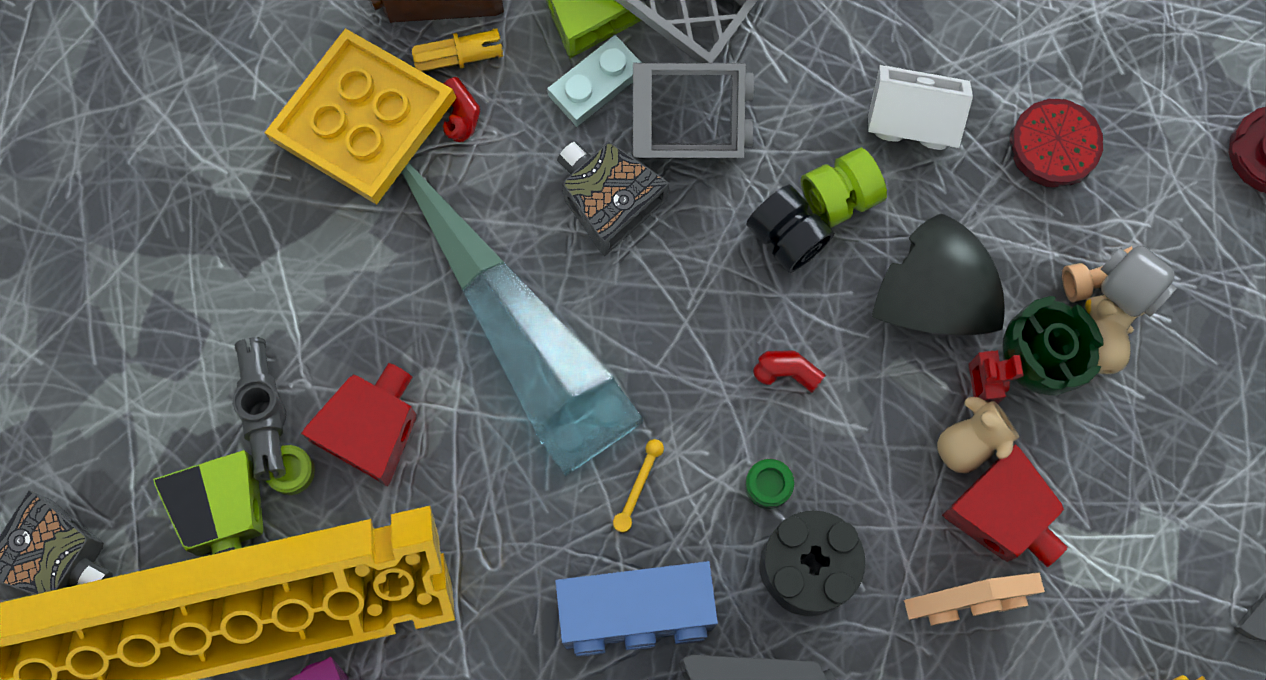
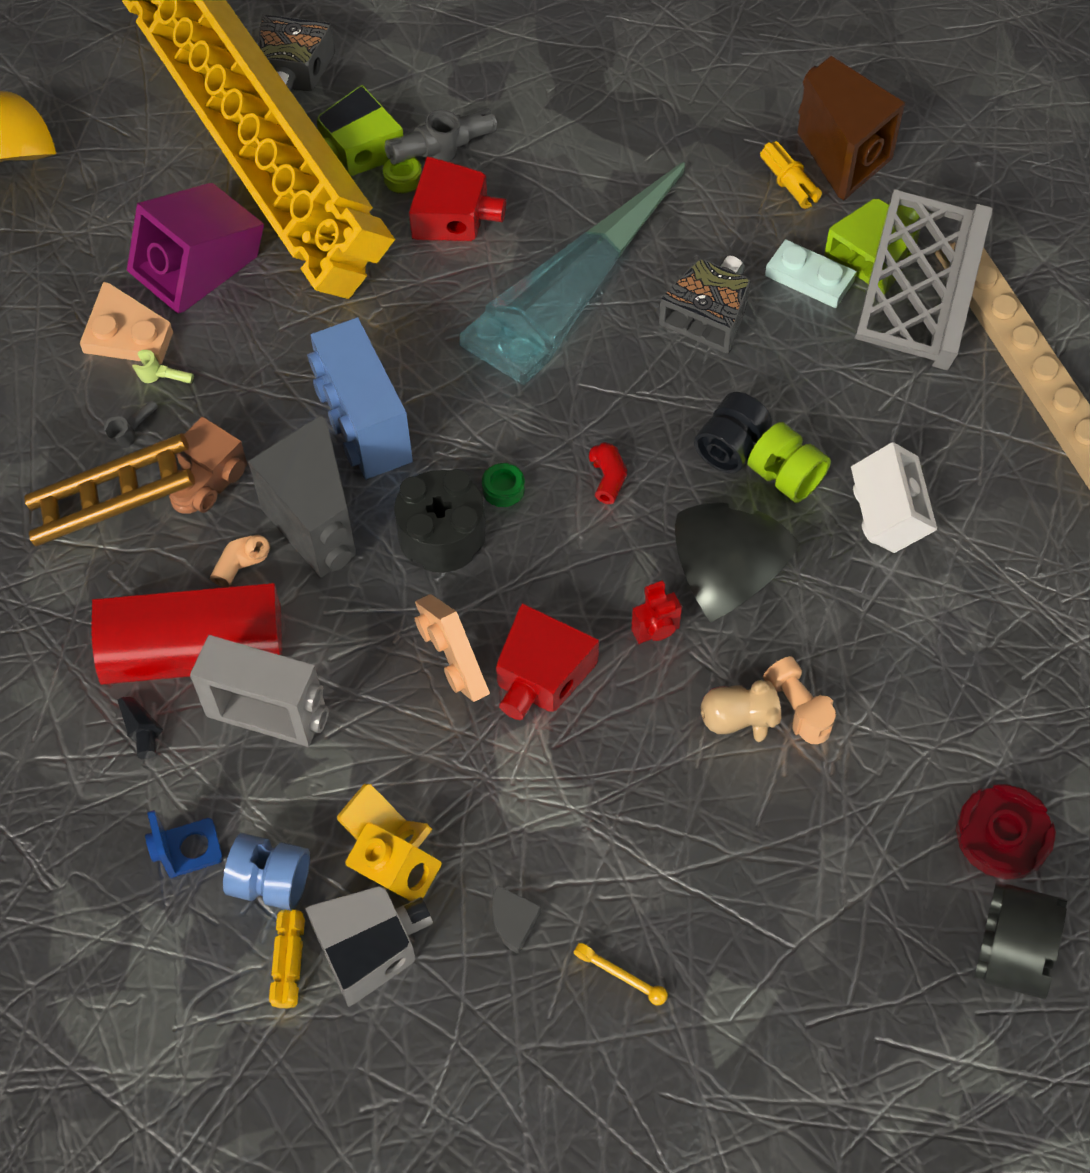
camera: 75 degrees right, 15 degrees down
yellow plate [264,28,456,205] -> none
red arm [443,77,481,142] -> none
yellow hinge [613,439,664,533] -> none
light grey window [633,63,754,158] -> none
tan animal [937,397,1019,473] -> none
dark green cylinder [1002,296,1104,396] -> none
tile [1010,98,1103,188] -> none
light grey head [1100,246,1177,317] -> none

